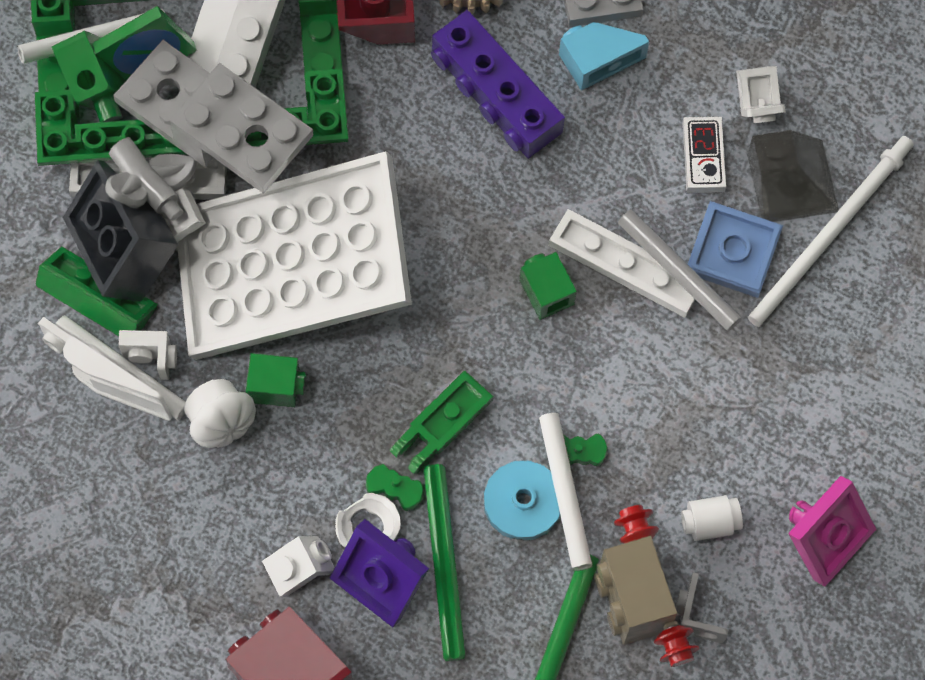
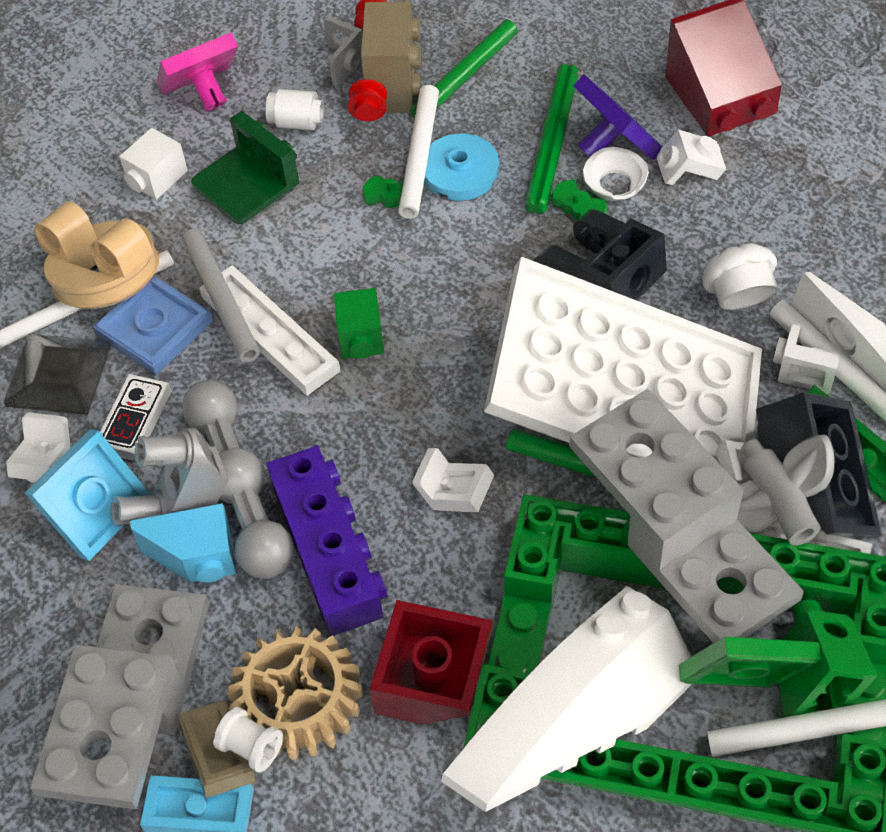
camera: 155 degrees left, 15 degrees down
green brick [246,353,306,408] -> none
green hinge [390,371,494,475] -> none
none -> medium azure tile [24,429,150,561]
none -> tan piece [34,201,159,309]
none -> light grey connector [110,379,294,579]
none -> white brick [119,128,188,200]
none -> dark green bracket [191,111,300,224]
none -> white bracket [413,448,494,512]
none -> black brick [533,209,667,300]

